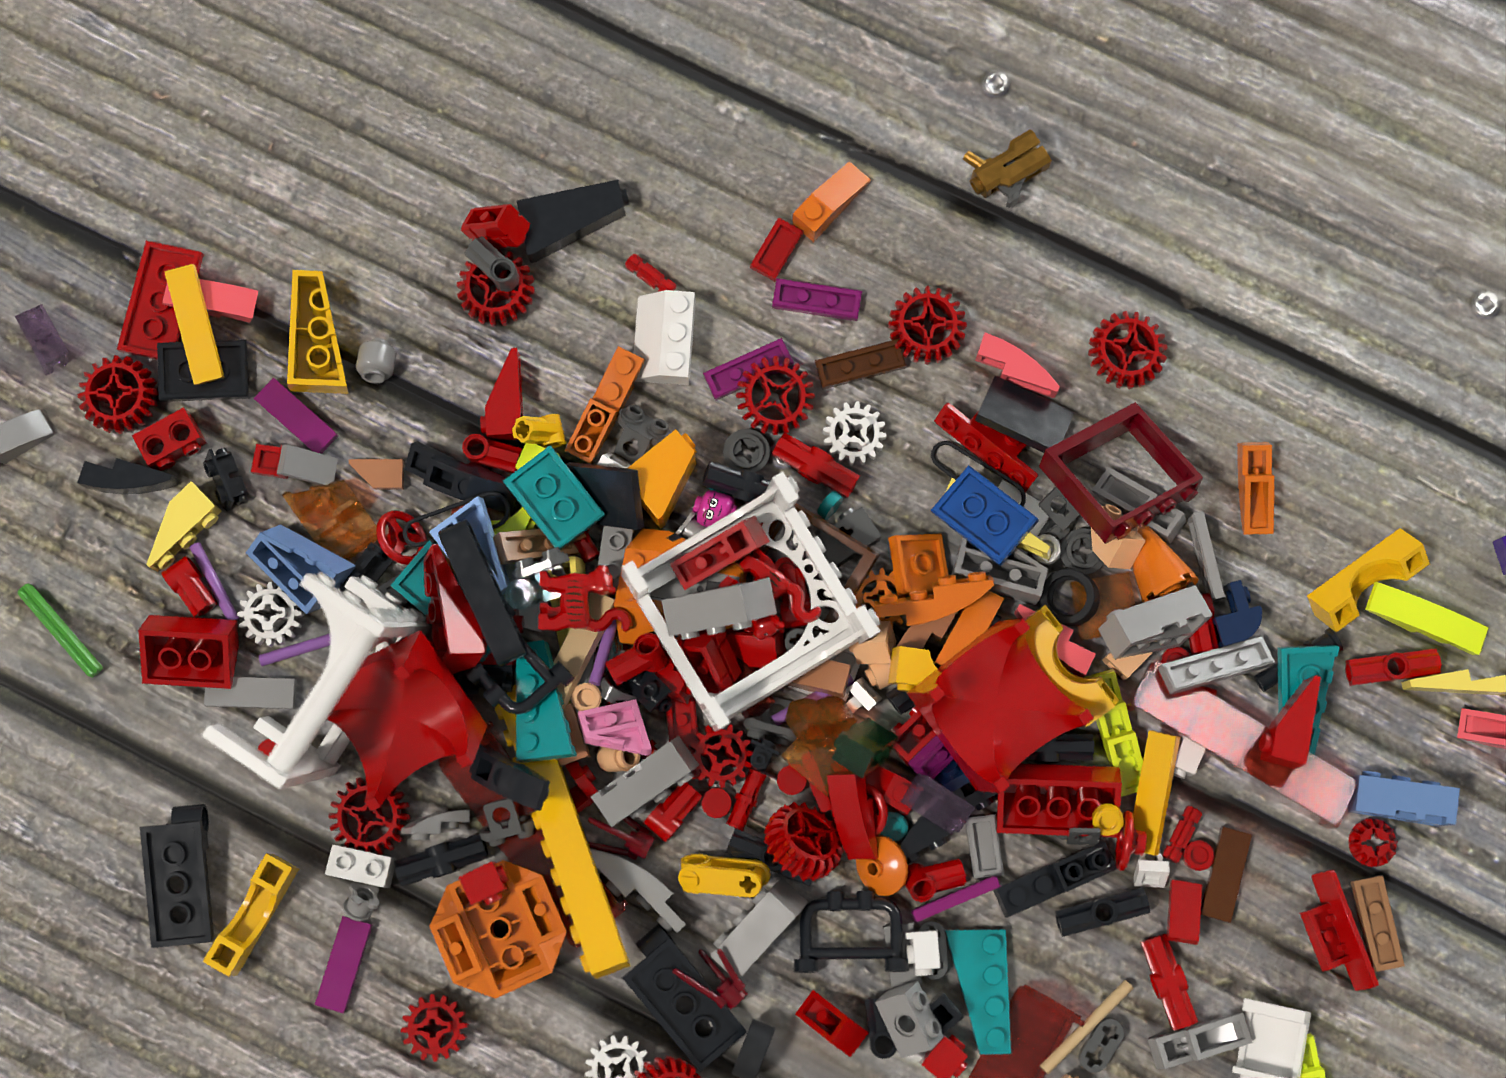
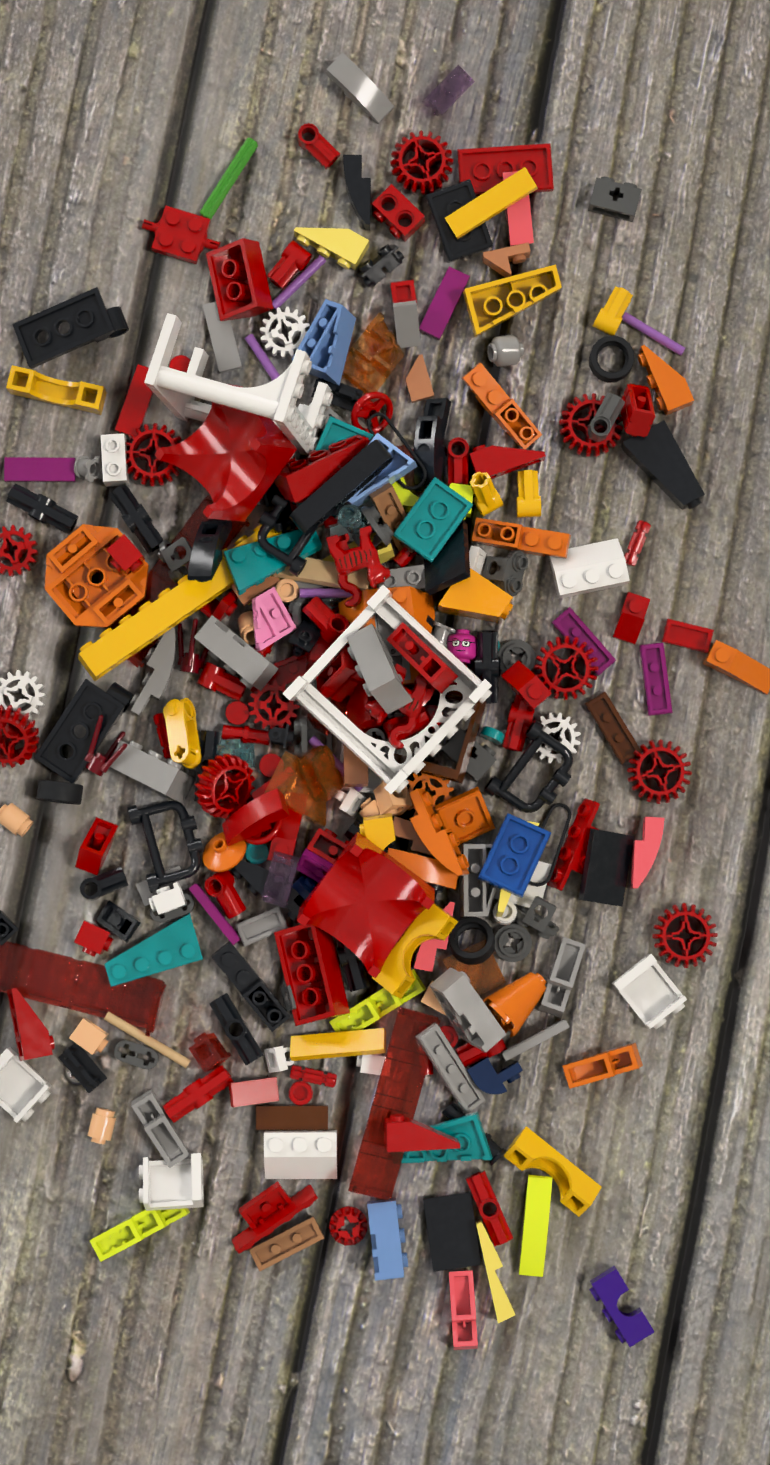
camera: 75 degrees right, 5 degrees up
light grey slope [401,810,470,840] -> none
clear green brick [832,717,899,778] -> none
light grey brick [875,981,944,1058] -> none
dark red window [1039,402,1203,544] -> none
light nougat slope [1091,504,1146,569] -> none
yellow tile [1092,804,1124,836] -> none
red piece [1115,811,1147,871] -> none
none -> black piece [6,483,79,535]
none -> red tile [115,364,154,437]
none -> red plate [142,206,221,265]
none -> red axle [153,713,171,759]
none -> clear red brick [189,1032,232,1072]
none -> clear light blue bracket [217,739,255,768]
none -> white slope [264,1130,337,1179]
none -> red piece [297,123,340,169]
none -> black tile [423,1192,481,1272]
none -> orange slope [462,362,542,449]
none -> nougat slope [482,242,531,278]
none -> black bar [483,720,573,813]
none -> red slope [501,660,552,712]
none -> yellow piece [516,470,541,518]
none -> dark grey brick [588,177,642,222]
none -> black tyre [589,335,634,383]
none -> yellow piece [593,286,633,336]
none -> white panel [612,954,687,1030]
none -> red slope [613,592,650,645]
none -> medium lavender bar [622,312,686,356]
none -> orange slope [637,345,694,416]

